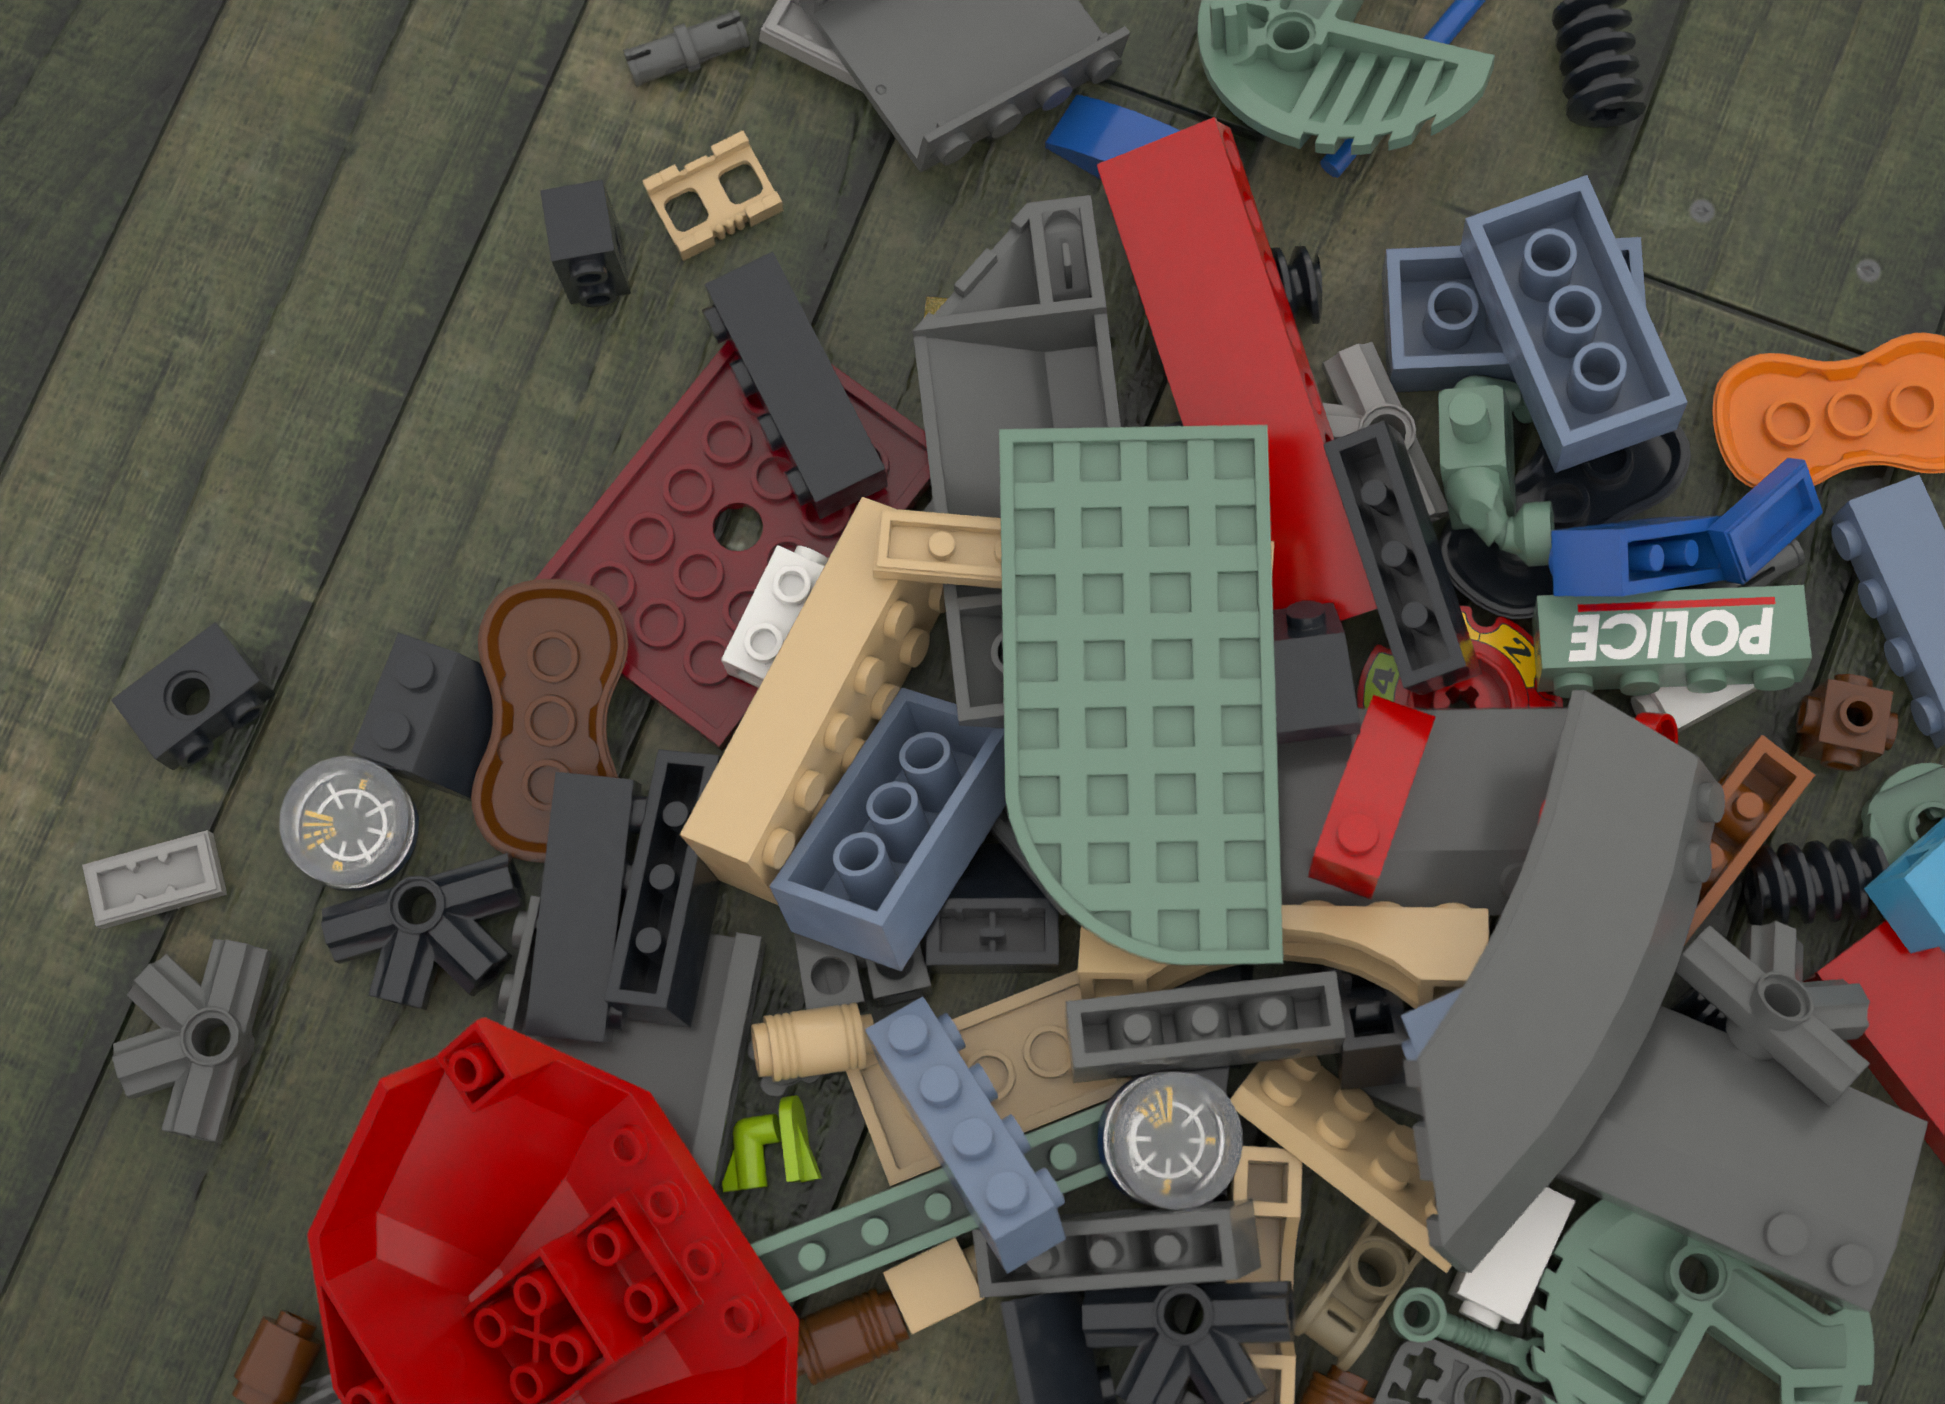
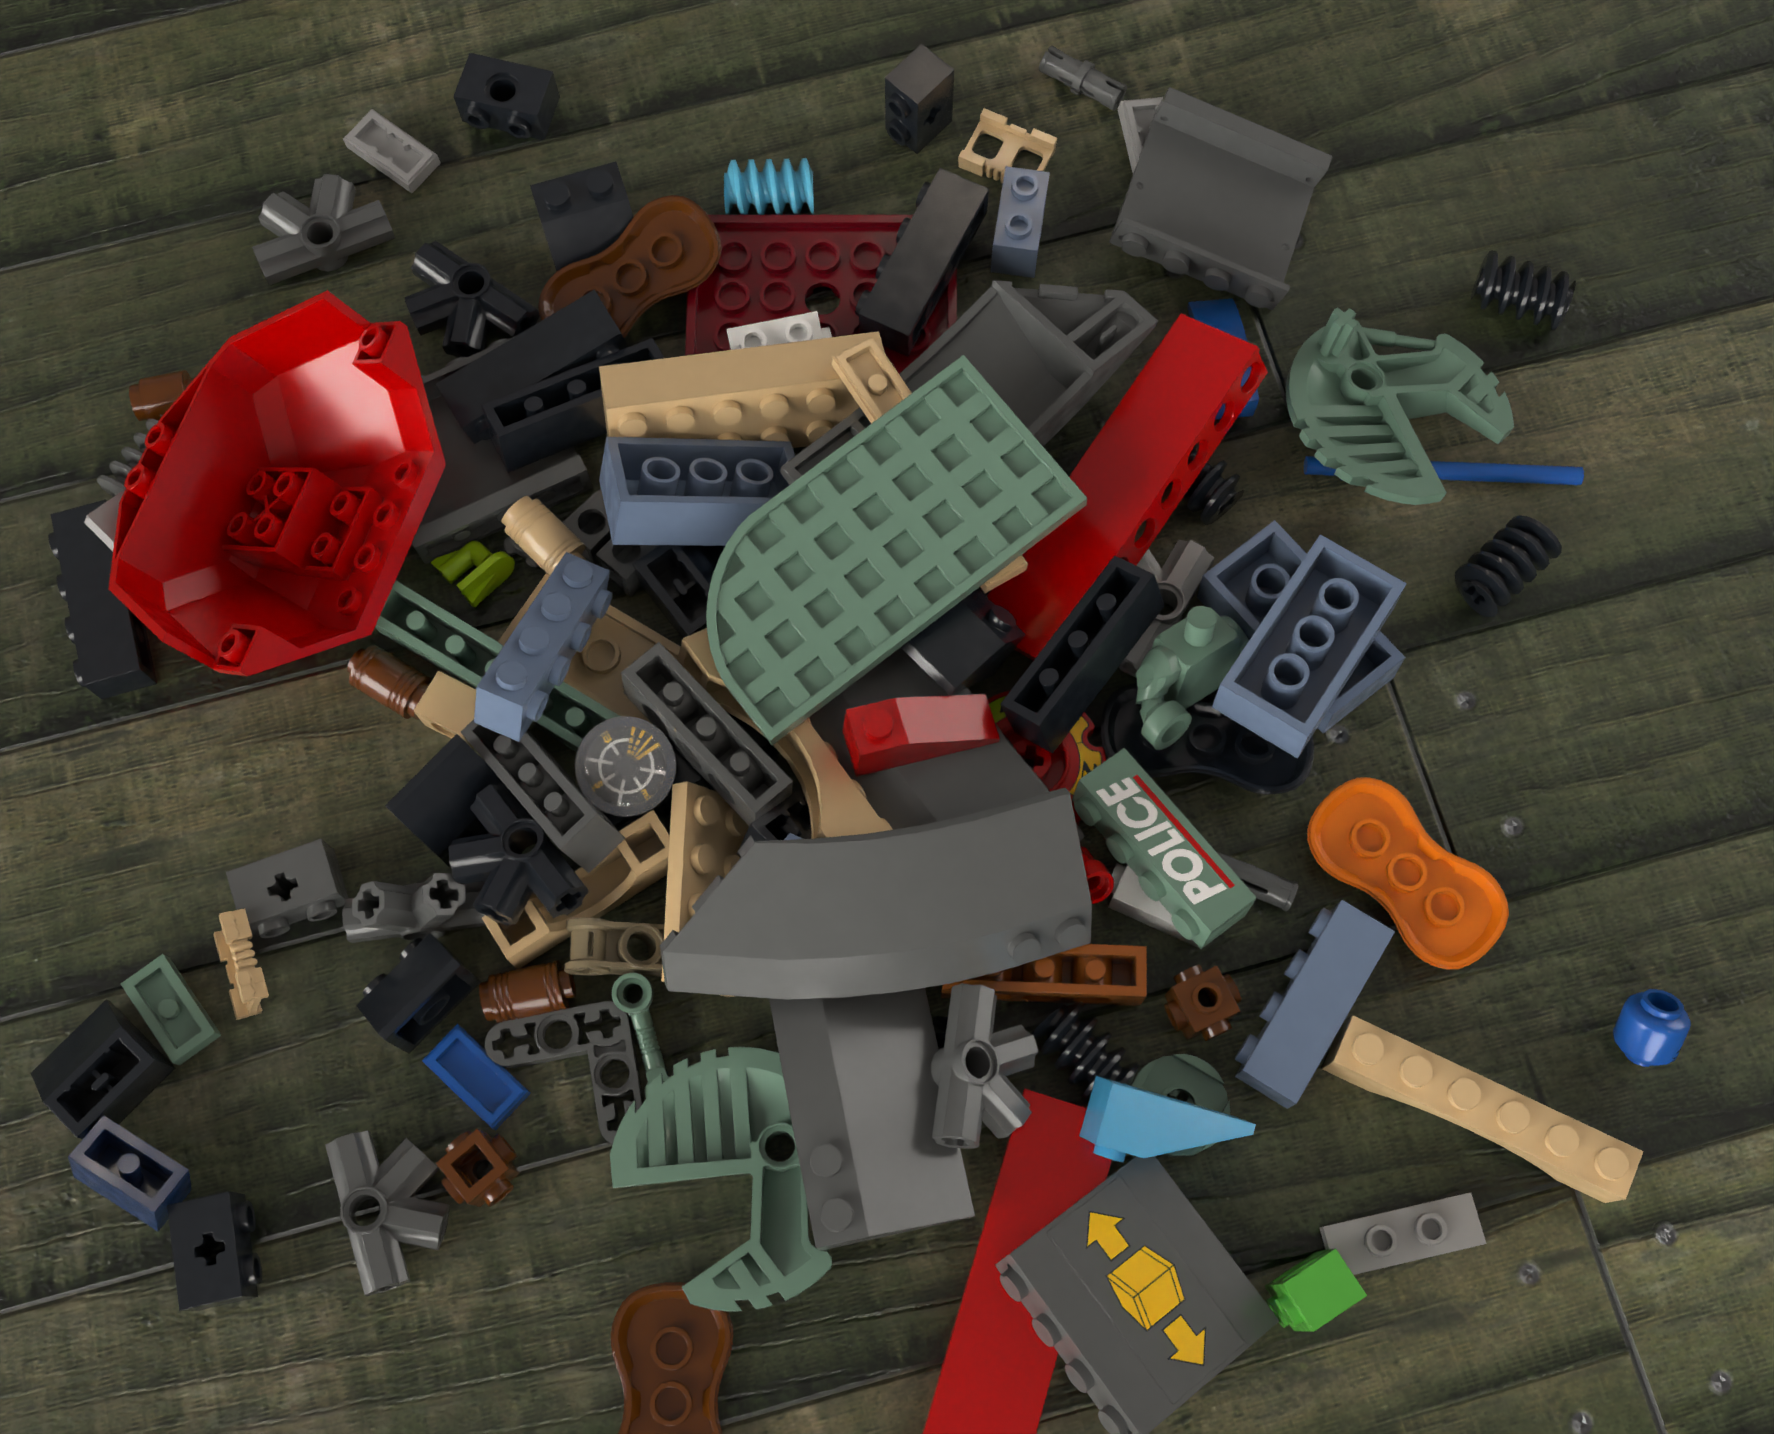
camera: 50 degrees right, 5 degrees down
clear piece [279,756,419,891] -> none
white brick [1448,1187,1575,1330] -> none
blue brick [1549,516,1725,596] -> none
blue tile [1707,458,1823,585] -> none
none -> medium azure piece [724,158,814,215]
none -> sand blue brick [991,166,1050,278]

